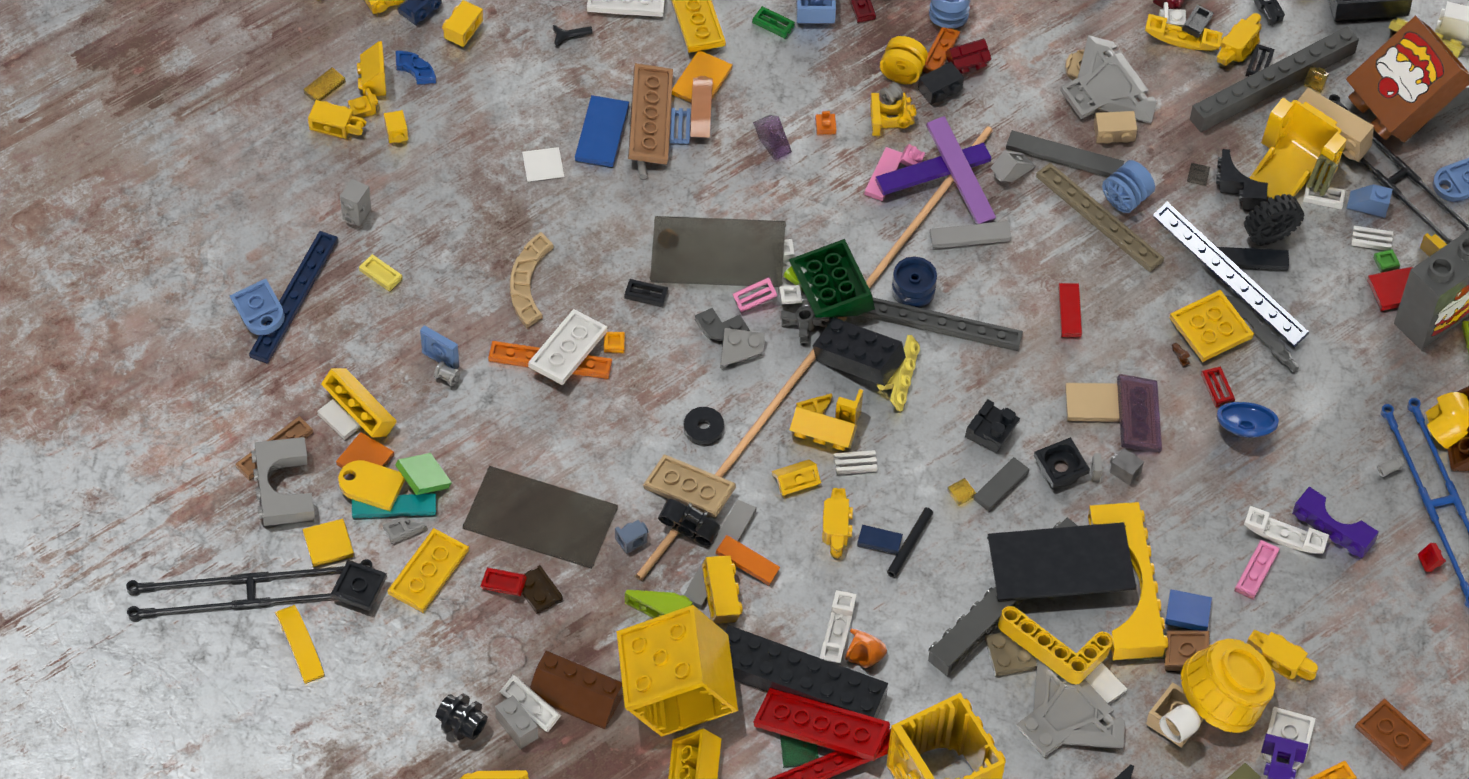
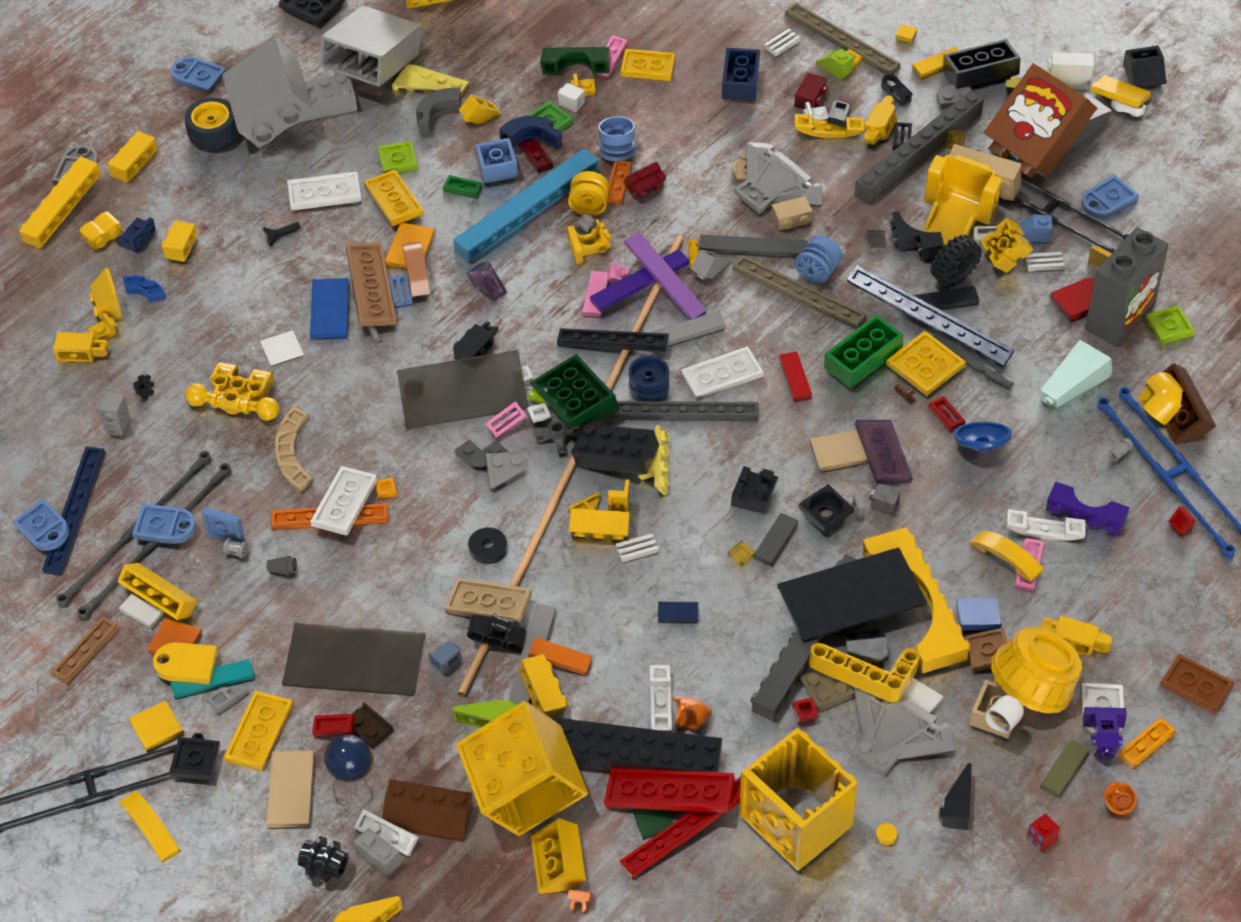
camera: 10 degrees left, 5 degrees down
light grey arch [251,437,314,526] -> none
clear yellow tile [303,67,346,102] -> none
light yellow tile [359,254,403,292] -> none
yellow brick [384,110,408,143] -> none
tile [395,453,452,495] -> none
black tile [624,279,668,307] -> none
yellow panel [771,459,821,496] -> none
orange tile [815,111,836,135] -> none
yellow hinge [822,488,853,559] -> none
black piece [887,507,933,578] -> none
black brick [918,62,964,105] -> none
olive tile [1306,155,1338,197] -> none
bright green tile [1373,249,1400,273] -> none
none -> dark grey bar [56,451,231,620]
none -> medium blue tile [132,503,196,544]
none -> black plant [133,375,154,399]
none -> yellow connector [184,362,280,421]
none -> dark grey cone [266,556,297,575]
none -> tan tile [267,751,314,828]
none -> dark blue piece [324,734,371,780]
none -> dark azure brick [453,148,599,263]
none -> black brick [453,321,499,368]
none -> black tile [557,328,669,352]
none -> white tile [680,346,764,400]
none -> yellow axle [688,239,699,269]
none -> red brick [792,697,819,723]
none -> green brick [824,314,904,389]
none -> slope [840,629,889,665]
none -> light grey wing [937,84,971,109]
none -> yellow slope [969,530,1044,582]
none -> yellow brick [980,218,1033,273]
none -> light aqua slope [1040,340,1112,408]

